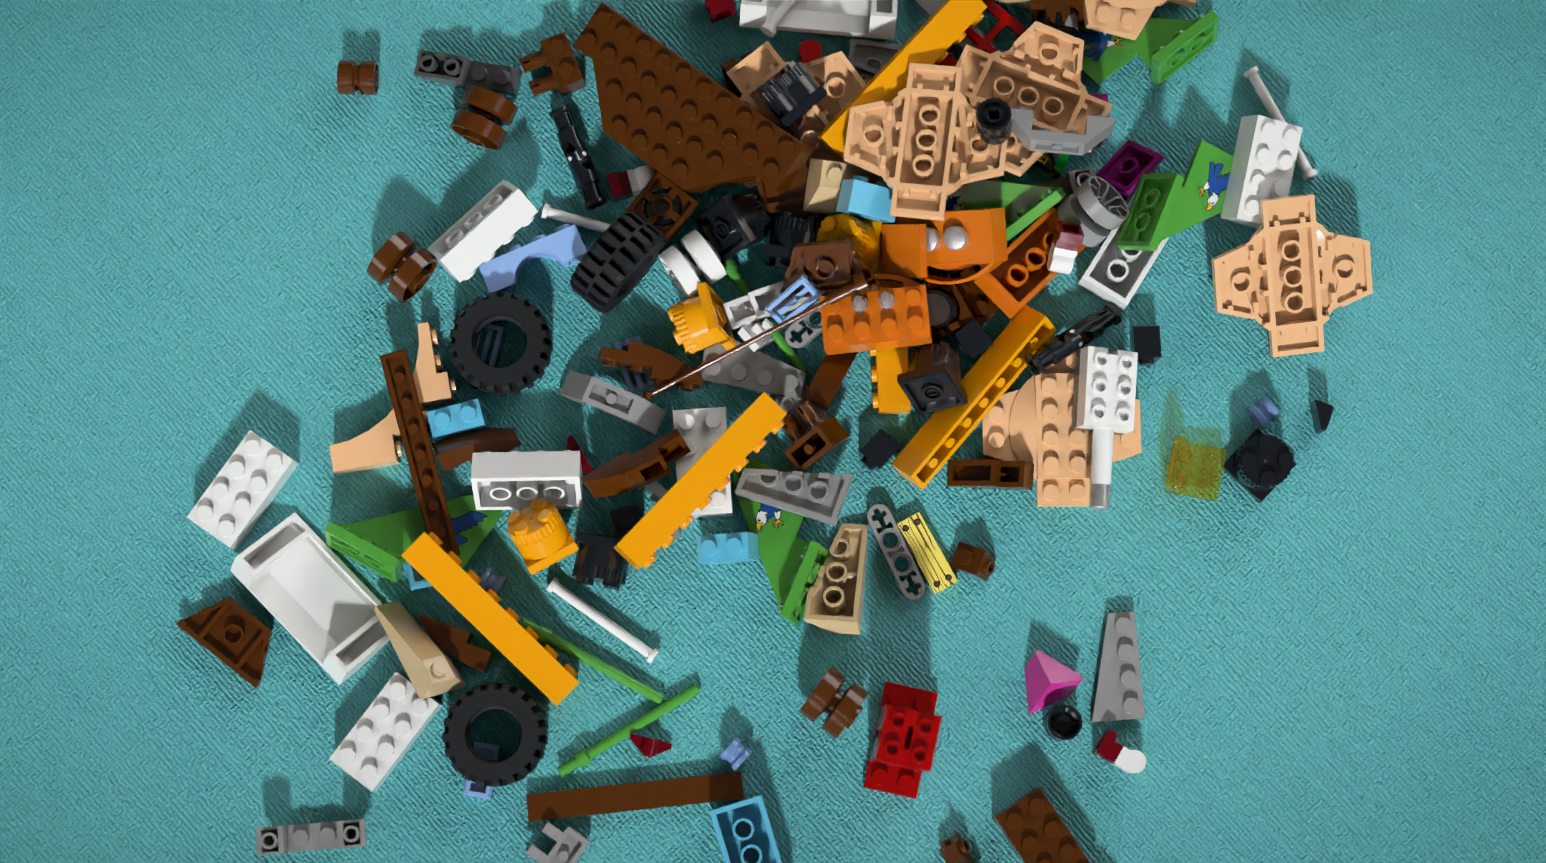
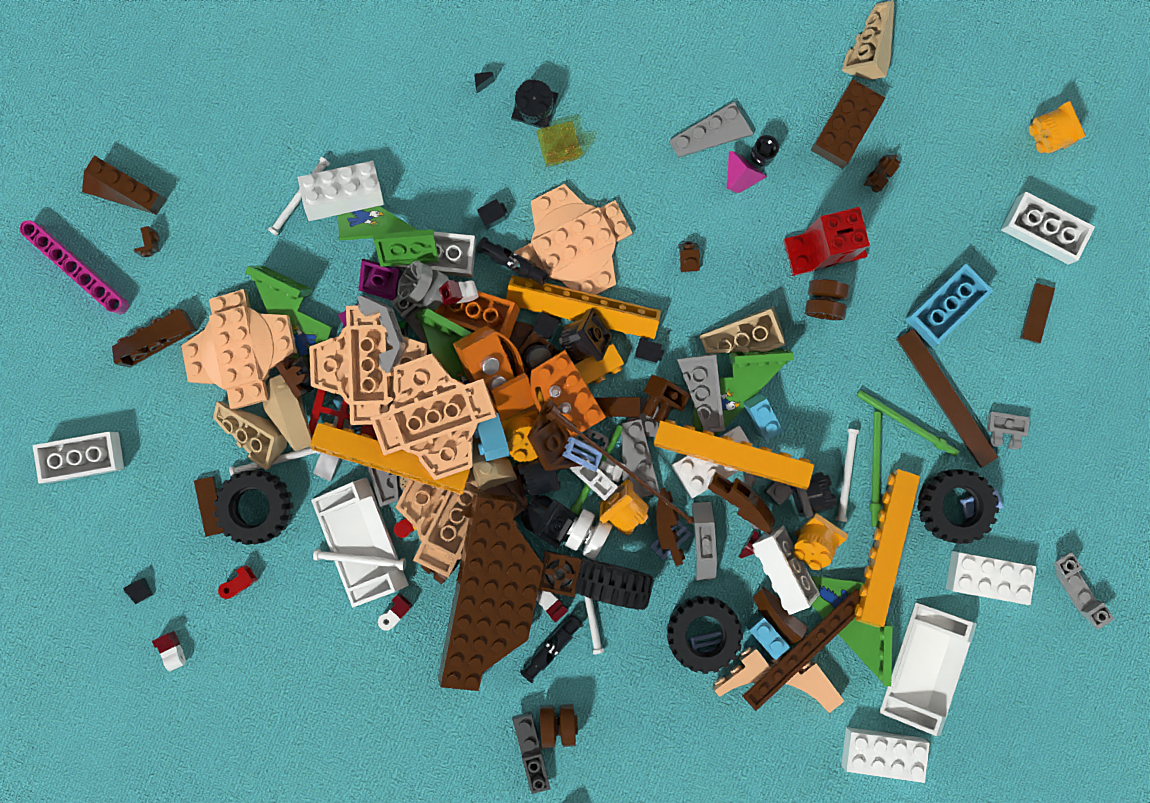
camera: 110 degrees left, 5 degrees up
reddish brown wing [176,597,273,688] -> none
reddish brown wheel [367,231,438,303] -> none
tan wedge [374,601,466,700] -> none
reddish brown slope [418,614,494,673] -> none
white brick [427,179,538,283] -> none
light blue arch [478,224,587,295] -> none
medium blue wheel [479,567,508,596] -> none
reddish brown brick [519,32,585,97] -> none
dark red piece [629,733,672,757] -> none
medium blue wheel [720,737,753,771] -> none
black piece [760,60,827,128] -> none
light grey beam [867,504,925,601] -> none
light yellow tile [896,512,958,595] -> none
reddish brown slope [947,459,1034,490] -> none
black wheel [976,98,1012,145] -> none
white piece [1072,346,1138,510] -> none
leg [1093,729,1146,773] -> none
light nougat plate [1211,194,1373,357] -> none
medium blue wheel [1246,396,1280,430] -> none

